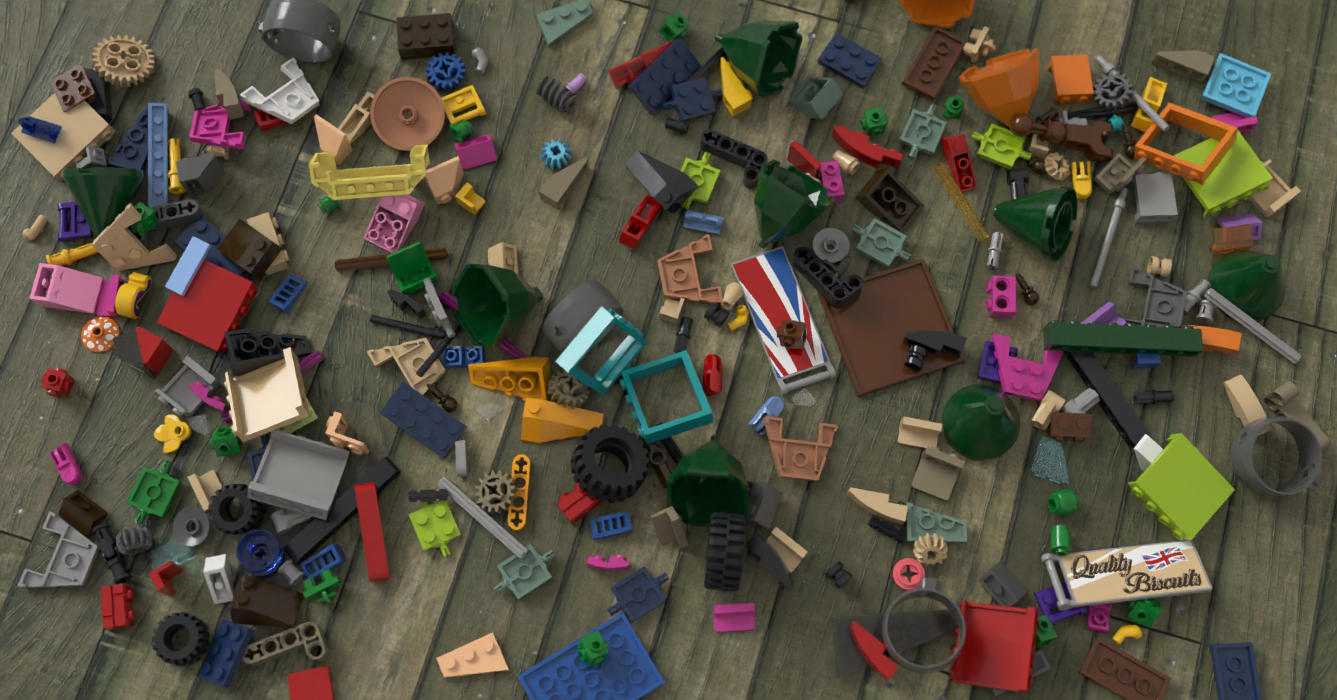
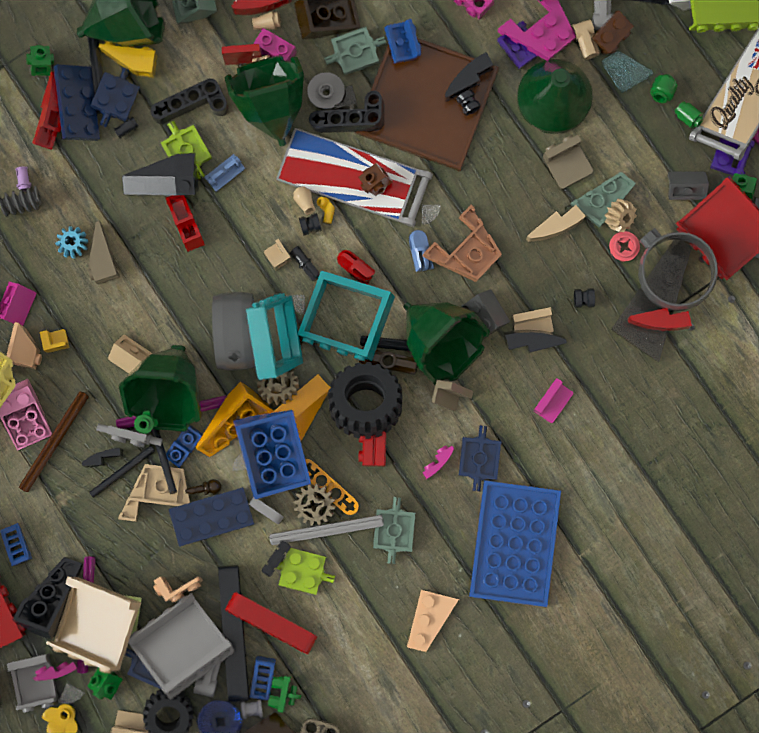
camera: 45 degrees left, 10 degrees up
green bracket [386,242,439,295] -> none
green brick [577,631,609,667] -> none
blue slope [590,511,632,540] -> none
nougat wing [657,234,723,305] -> none
black tyre [704,512,746,592] -> none
black axle [868,516,906,542] -> none
tan panel [897,417,942,449] -> none
none -> green brick [134,411,158,434]
none -> blue slope [233,410,311,499]
none -> clear tile [286,294,305,314]
none -> blue bracket [384,19,421,64]

